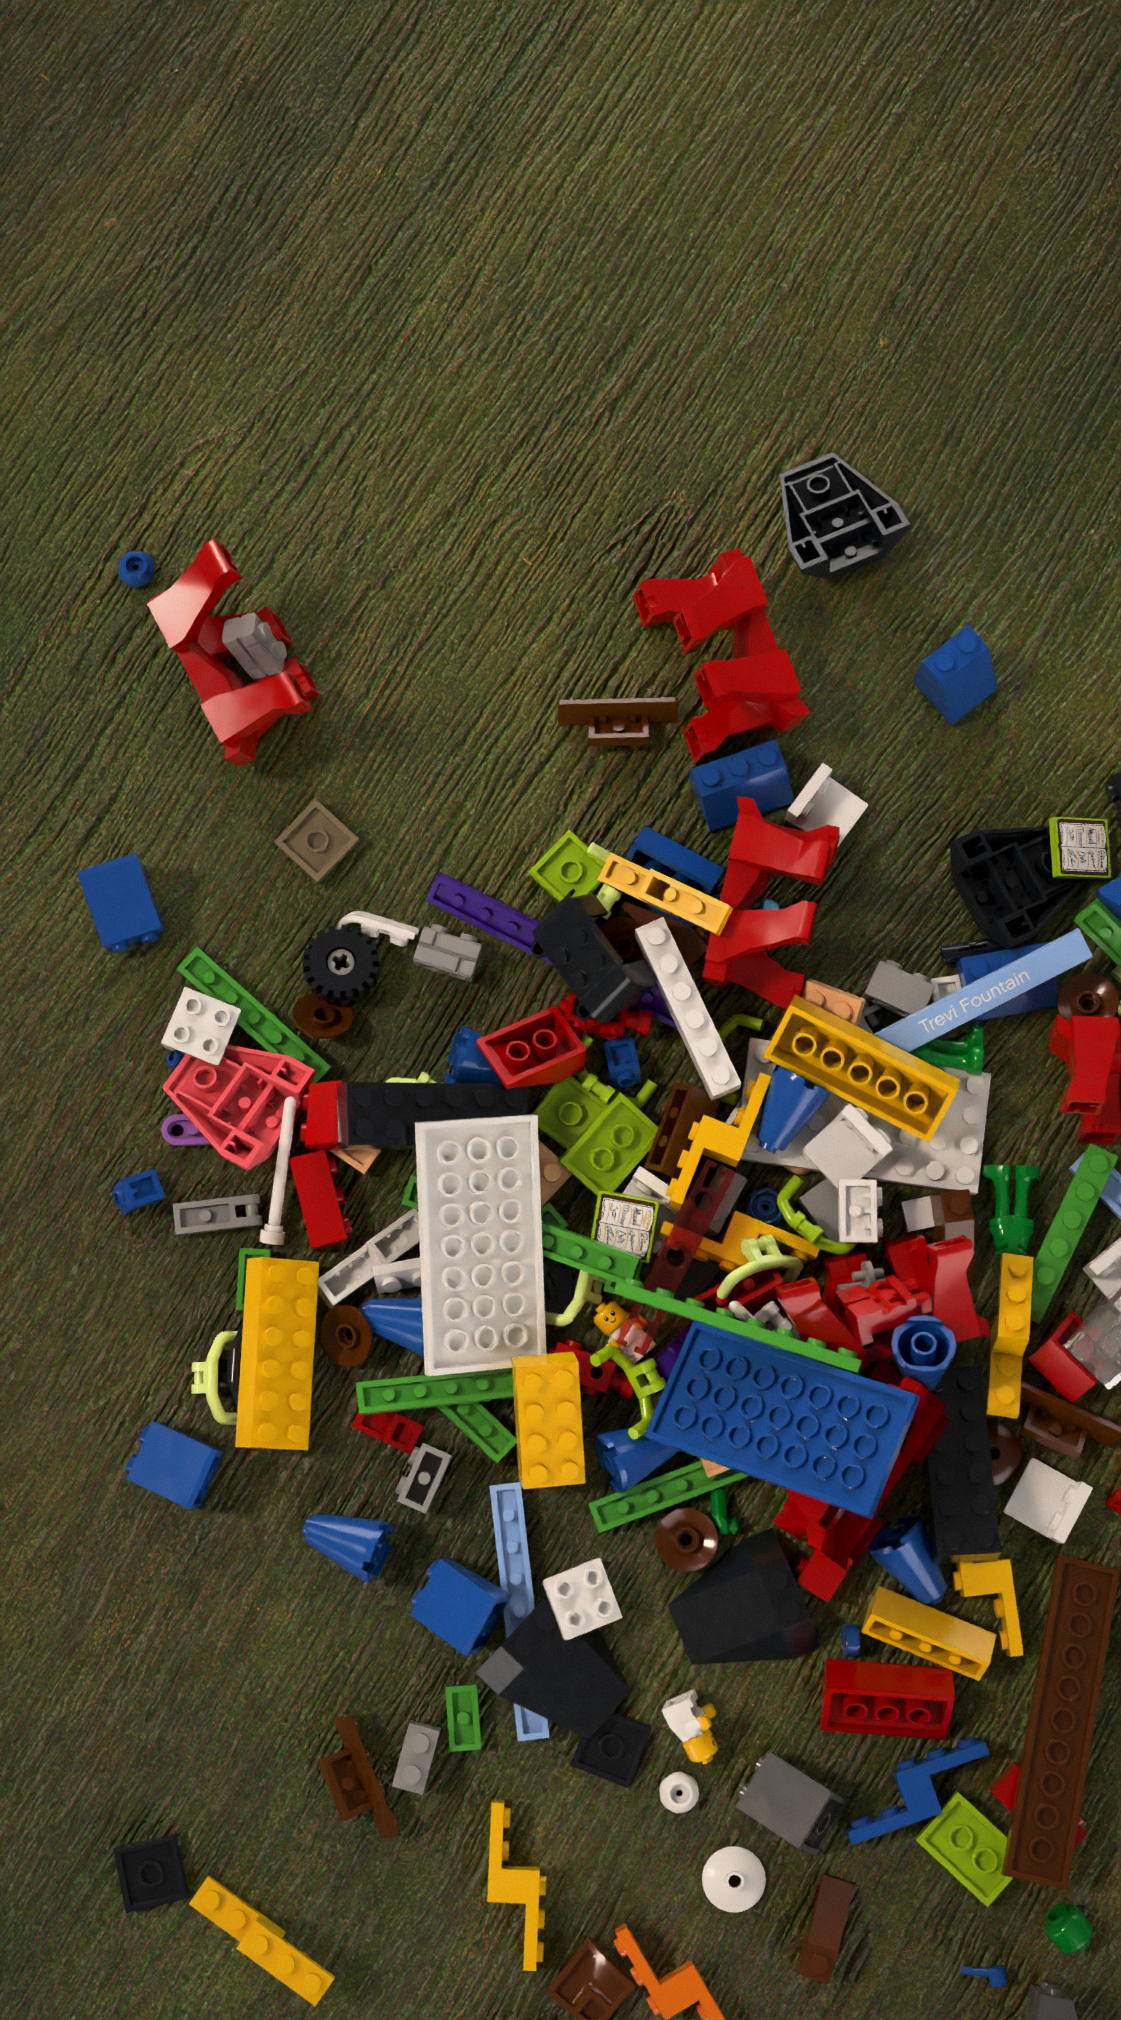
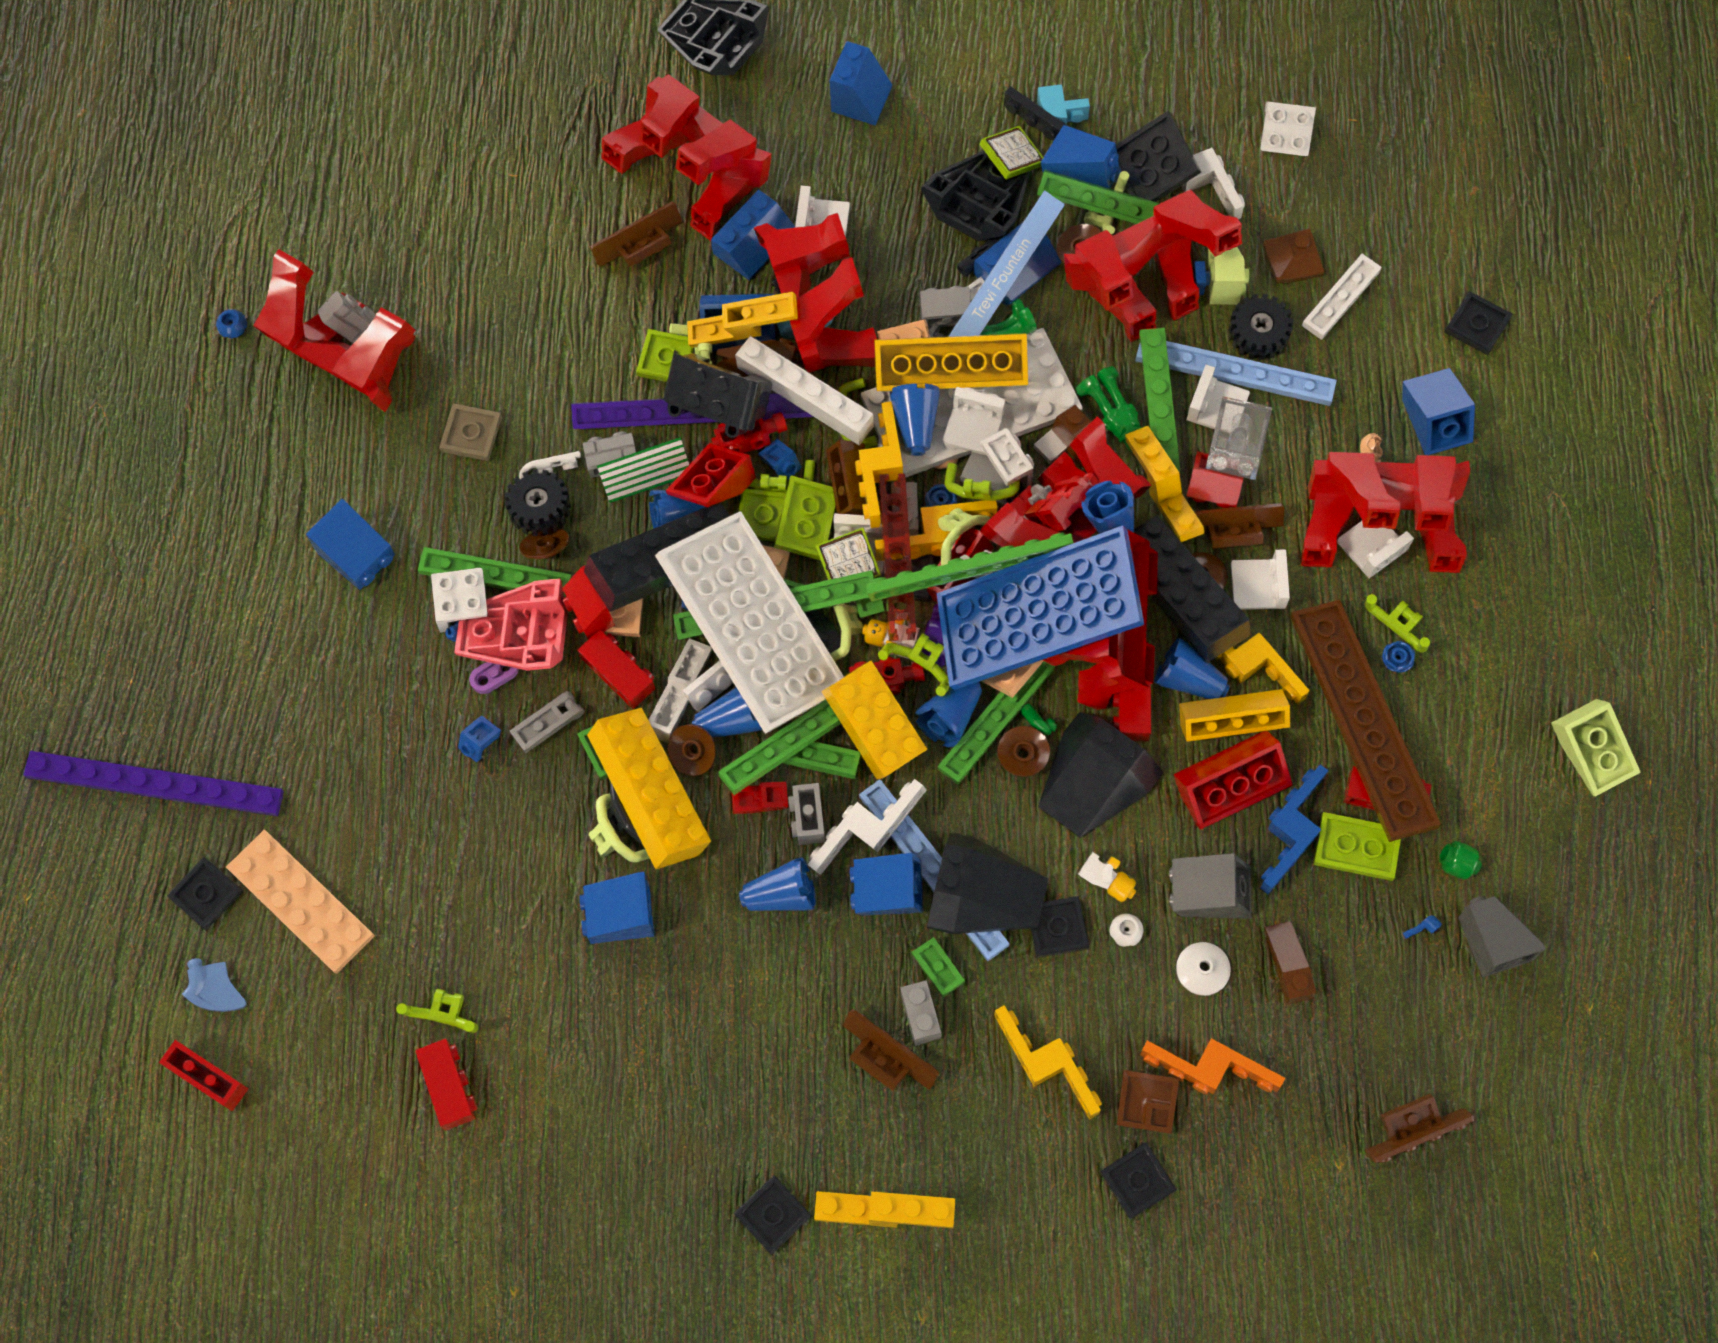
camera: 25 degrees left, 10 degrees down
white piece [259,1096,297,1245] -> none
white bracket [543,1558,623,1640] -> none
blue tile [841,1624,860,1657] -> none
none -> sticker [597,437,689,503]
none -> white bracket [808,779,927,875]

